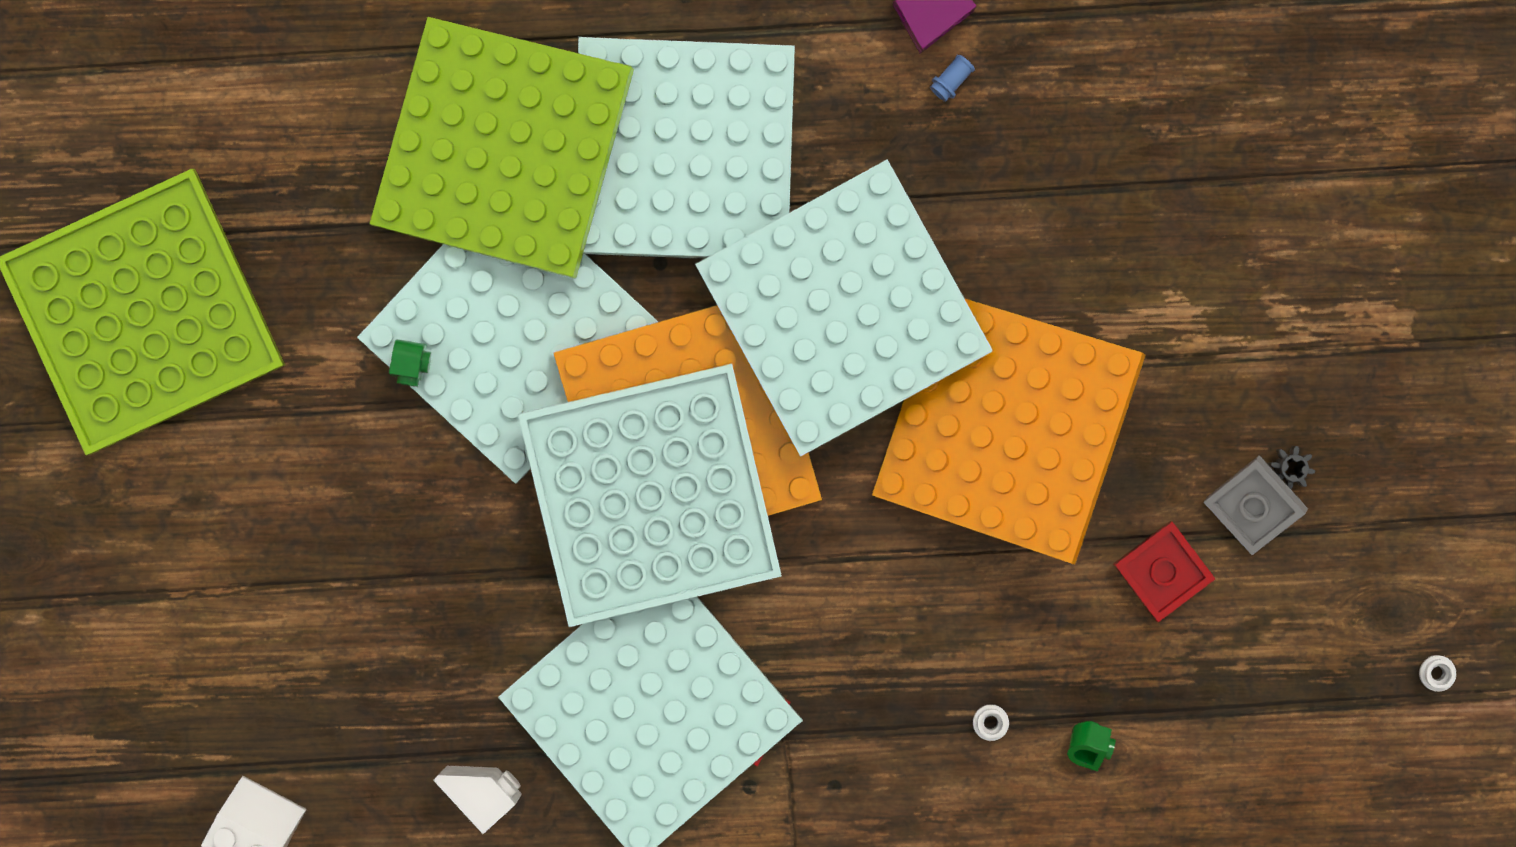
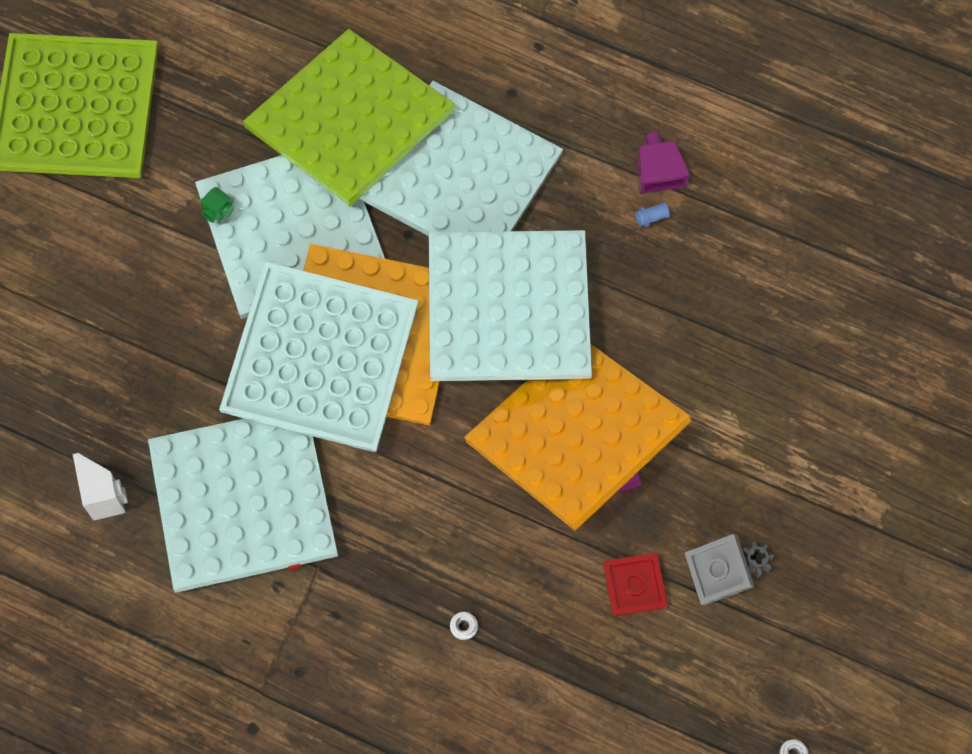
camera: 25 degrees right, 20 degrees down
green plate [1067,721,1116,772] -> none

